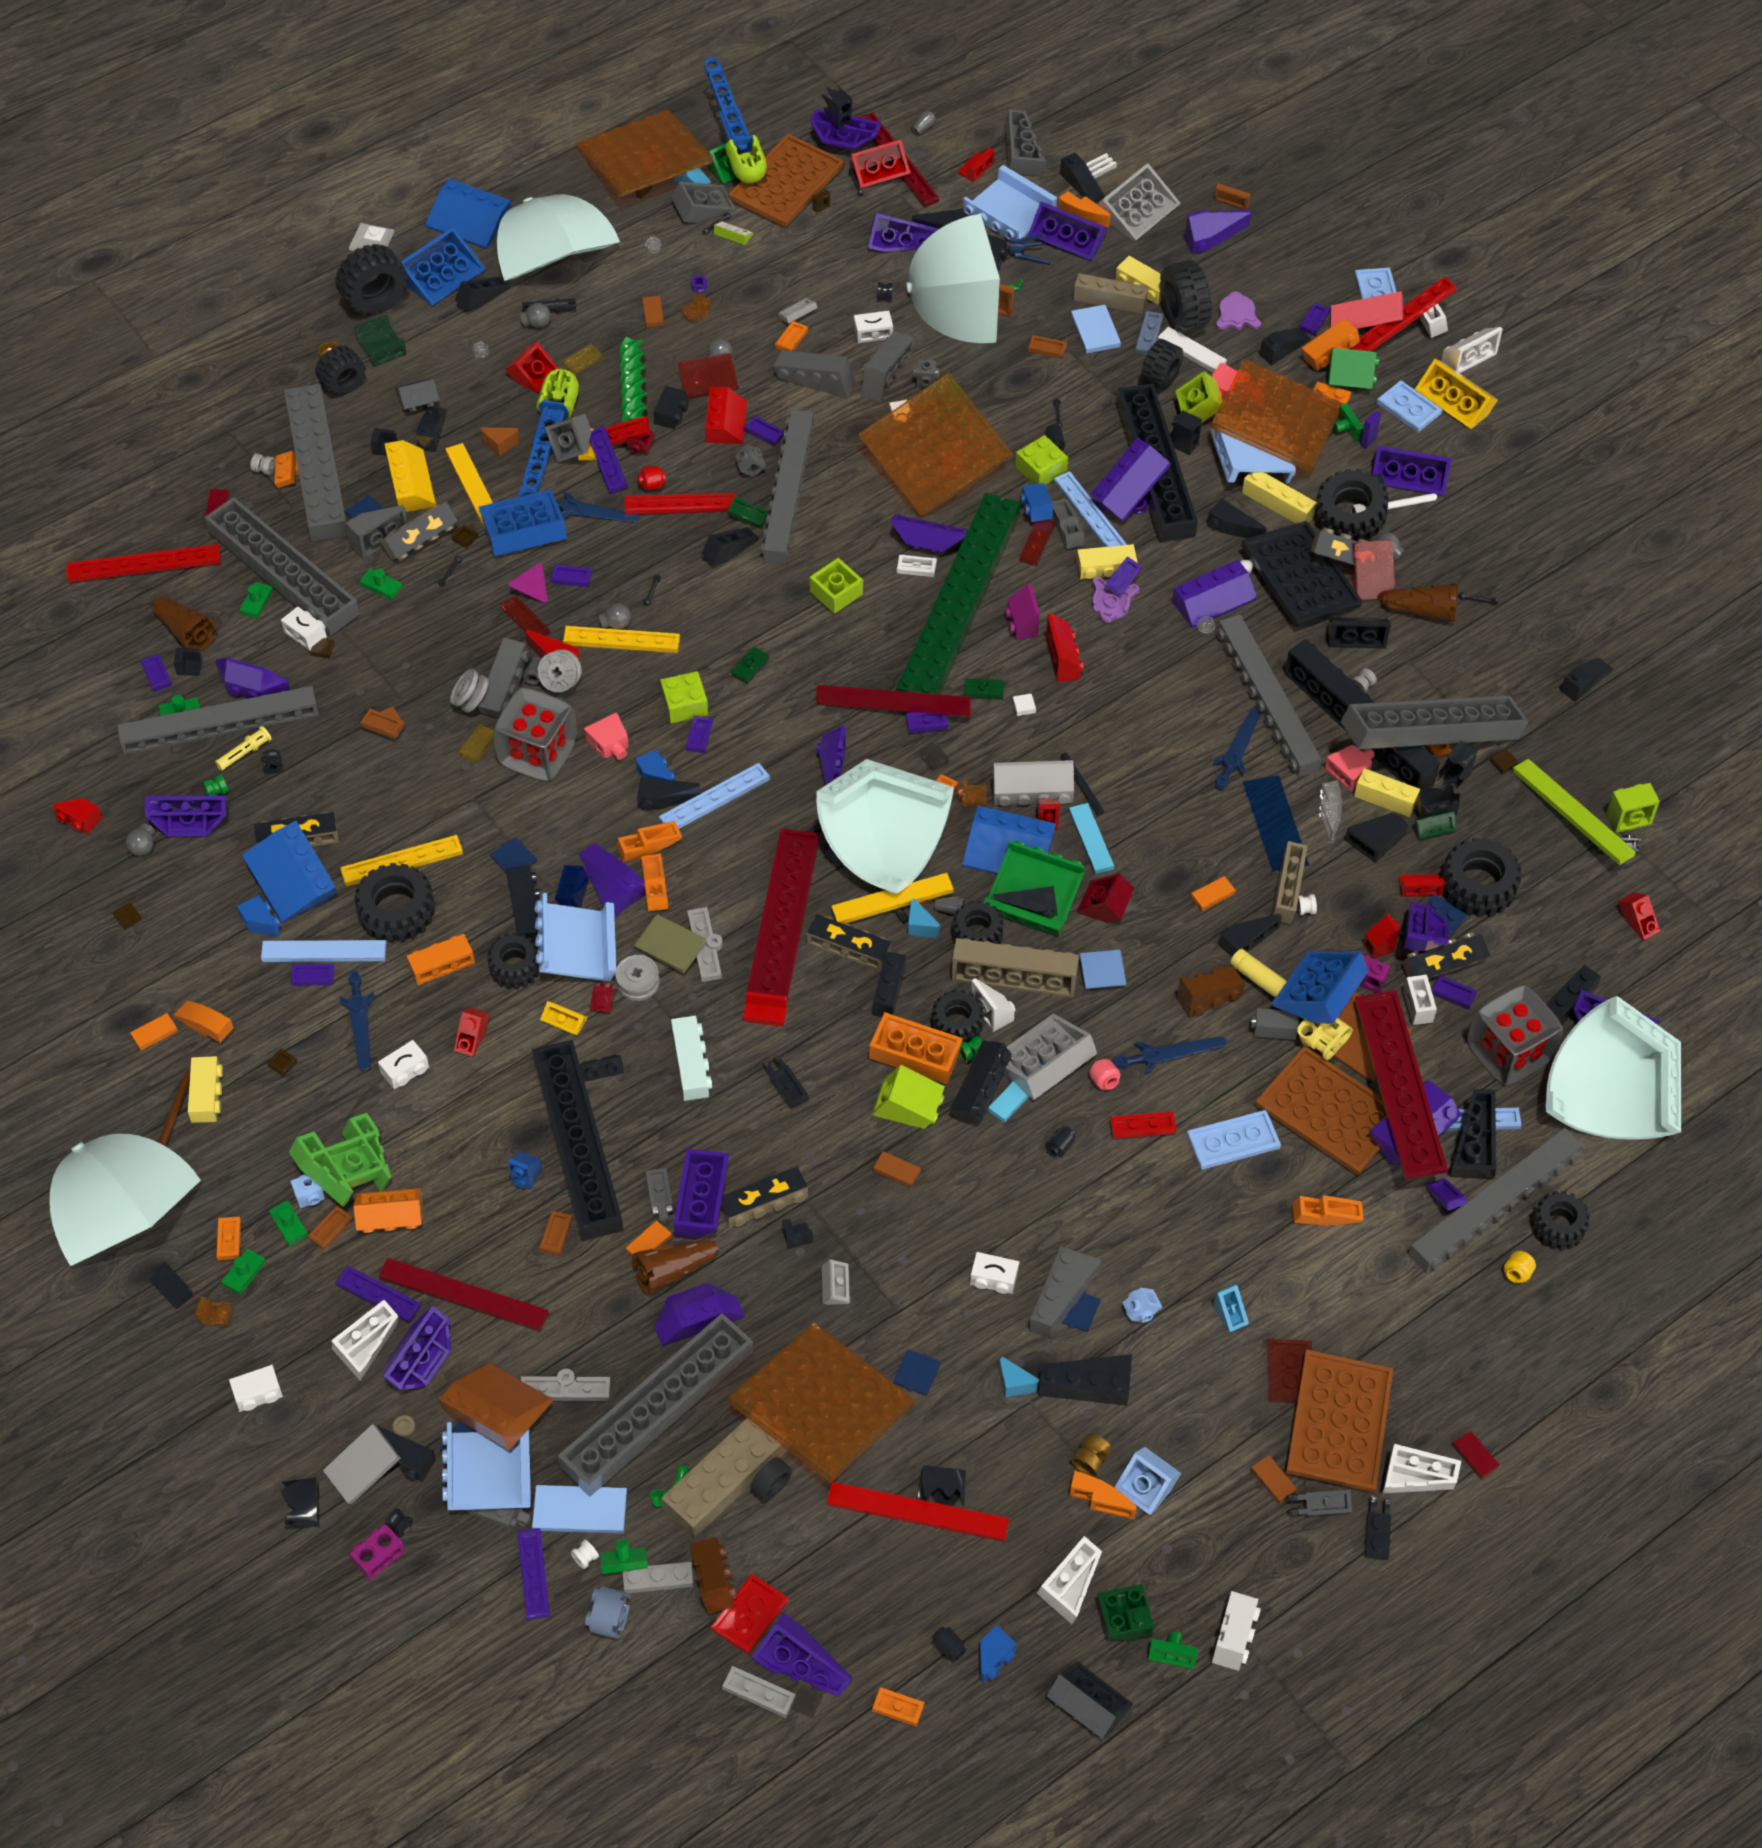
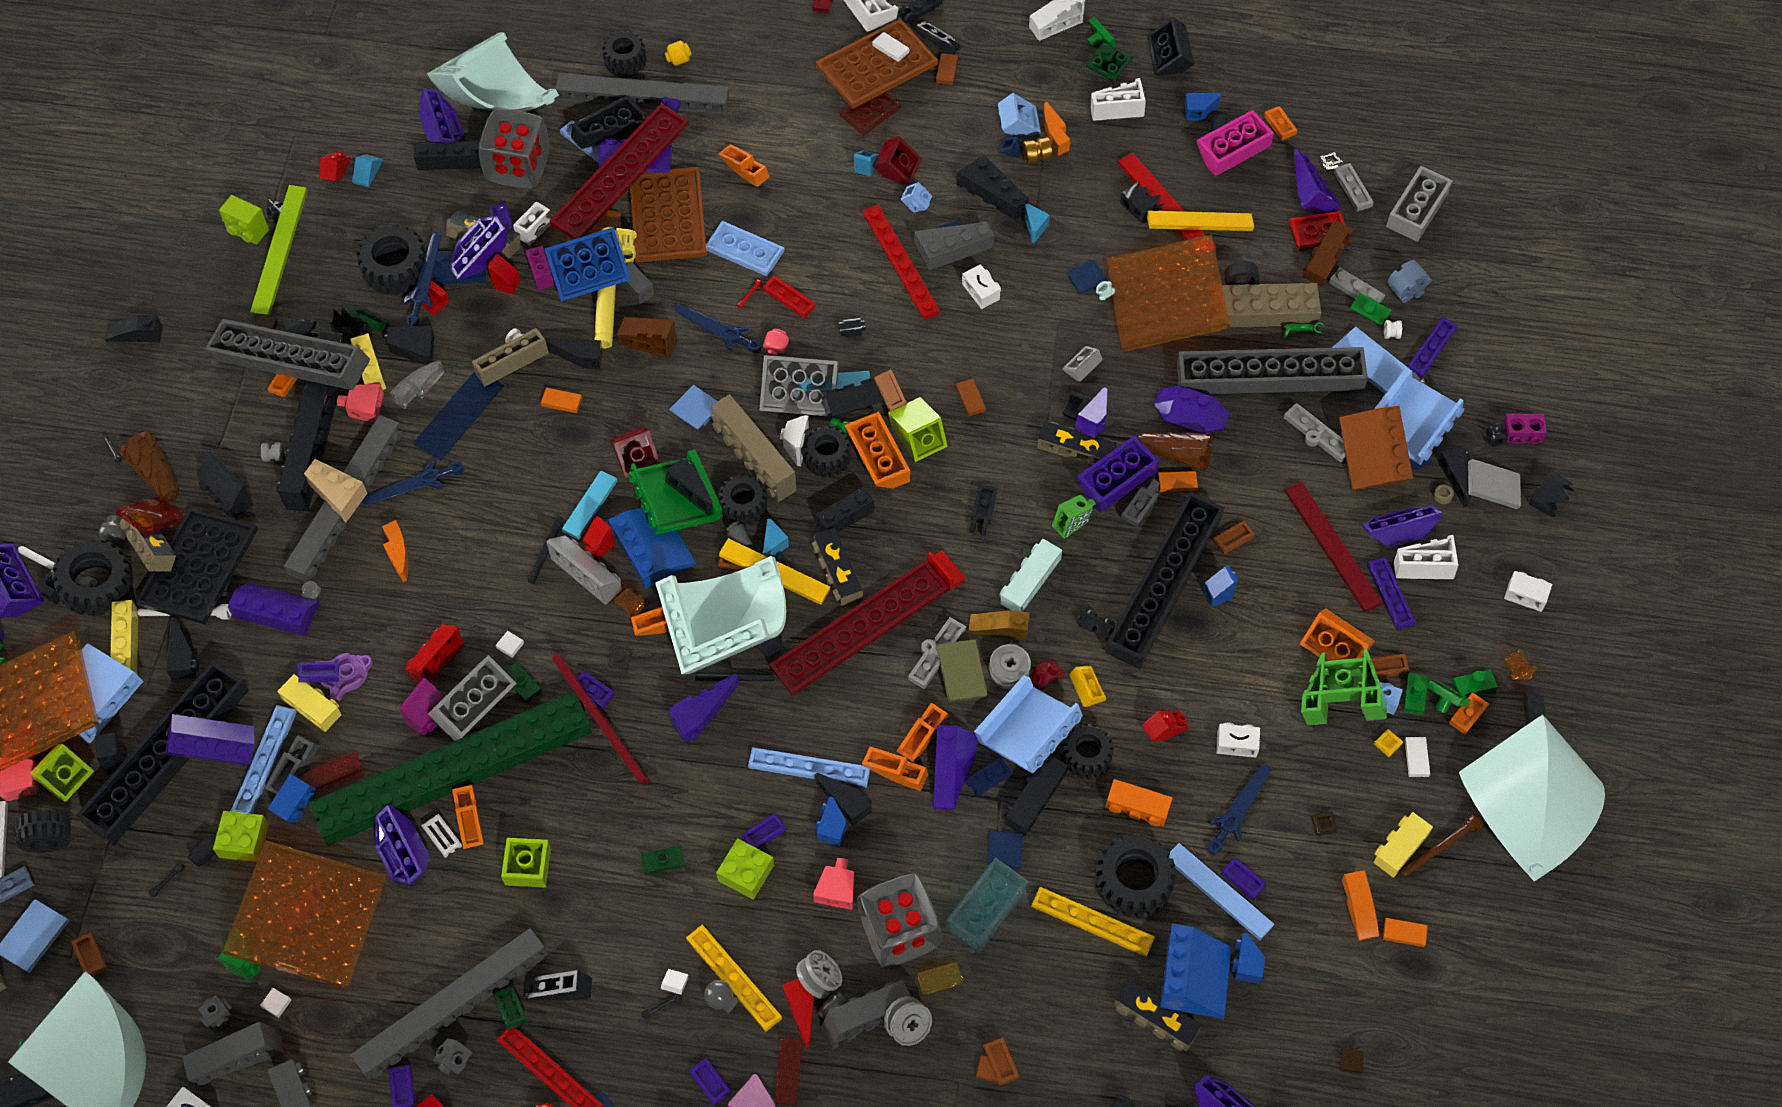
camera: 135 degrees left, 5 degrees up
none -> tan wedge [304,459,367,522]
none -> dark azure slope [352,155,383,187]
none -> orange slope [382,520,408,582]
none -> dark blue sword [404,232,441,326]
none -> light grey brick [428,655,516,741]
none -> orange slope [452,785,484,849]
none -> white tile [661,969,688,994]
none -> red hinge [737,279,762,308]
none -> red plate [863,204,940,320]
none -> white tile [873,32,909,62]
none -> dark red slope [873,136,922,185]
none -> nougat tile [874,370,907,411]
none -> clear light blue brick [946,858,1029,953]
none -> pearl gold slope [968,610,1030,640]
none -> dark blue slope [999,137,1023,158]
none -> bright green torso [1052,495,1096,539]
none -> slope [1075,387,1107,438]
none -> light aqua plate [1096,281,1115,300]
none -> yellow tile [1147,211,1254,231]
none -> dark pink slope [1197,110,1274,176]
none -> yellow tile [1374,729,1403,757]
none -> light grey brick [1386,166,1453,242]
none -> white tile [1404,737,1430,777]
none -> green tile [1426,681,1471,713]

